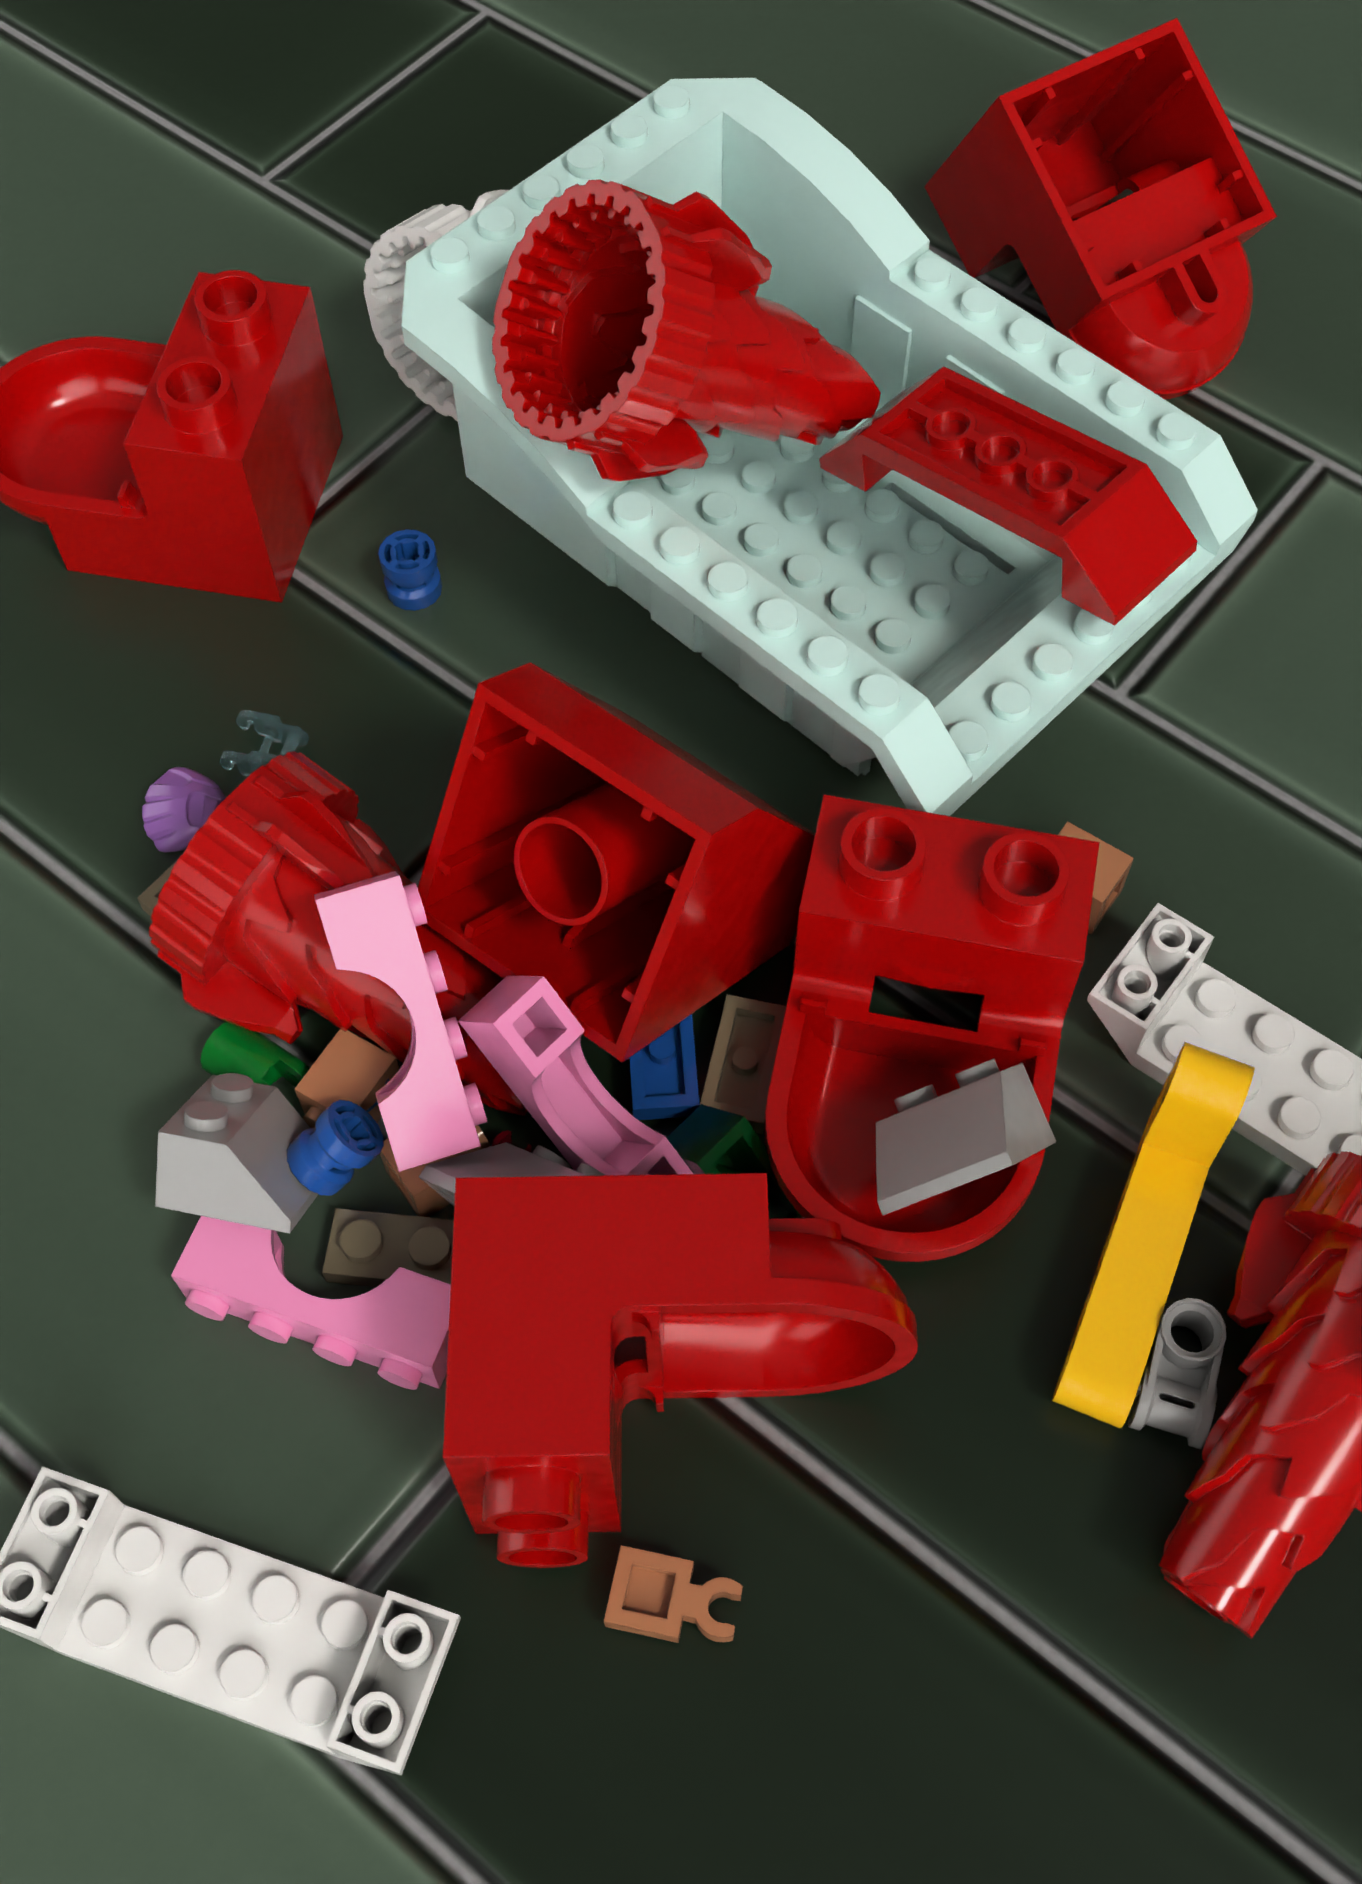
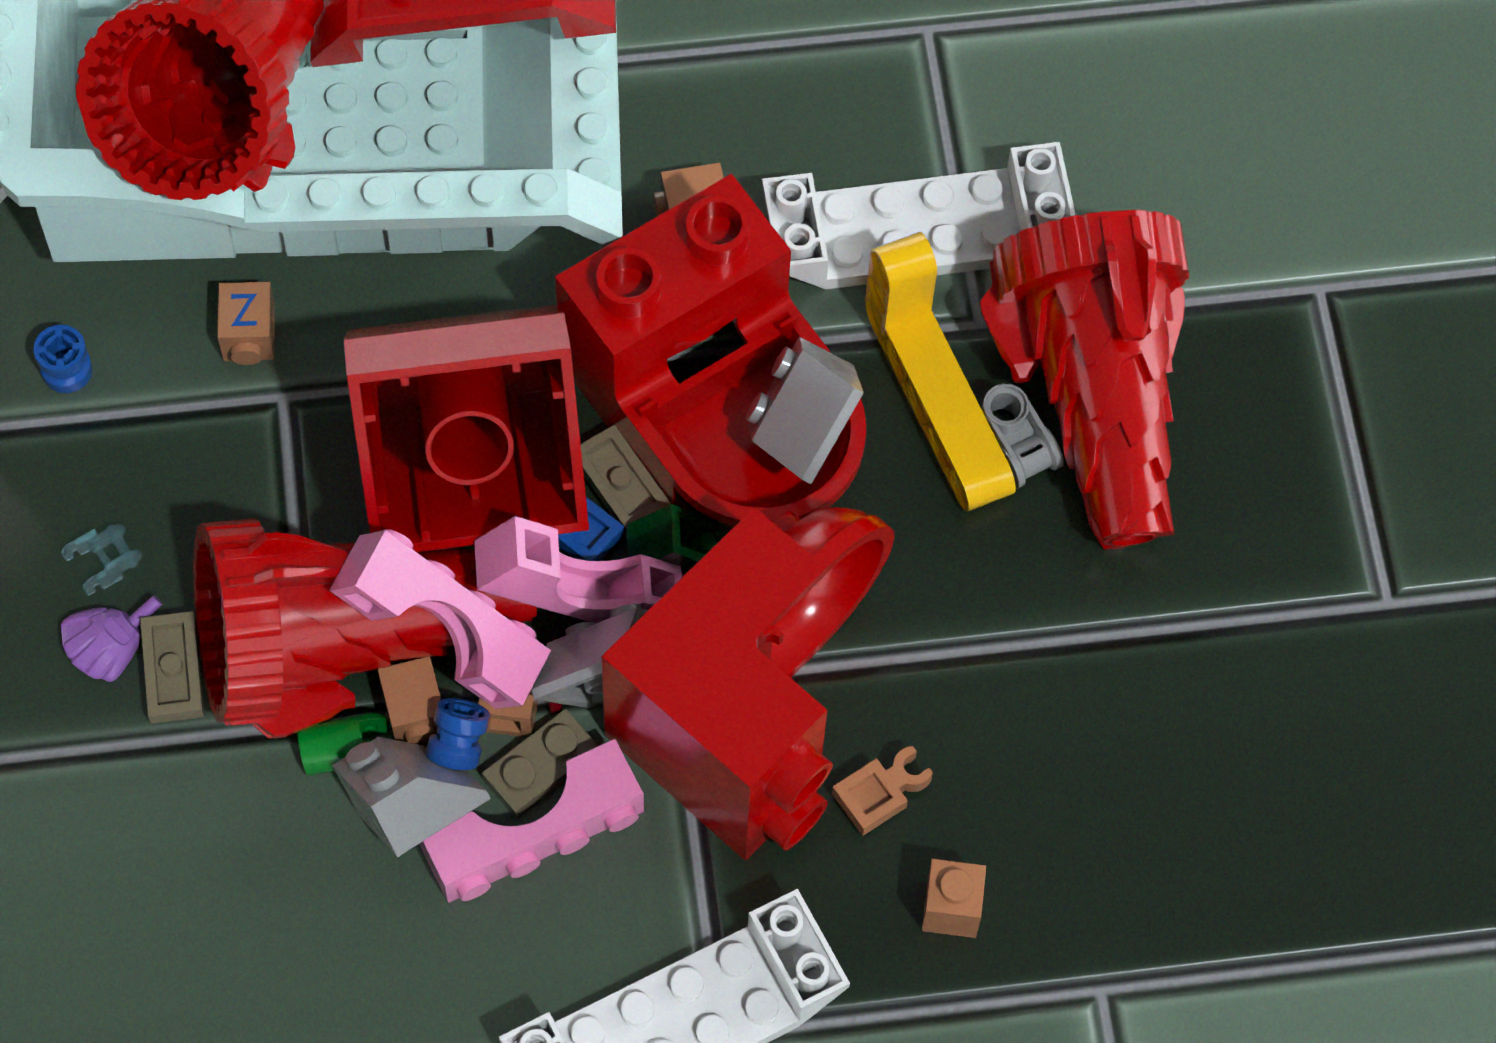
camera: 50 degrees left, 5 degrees up
none -> nougat brick [218,282,275,365]
none -> nougat brick [922,859,987,938]

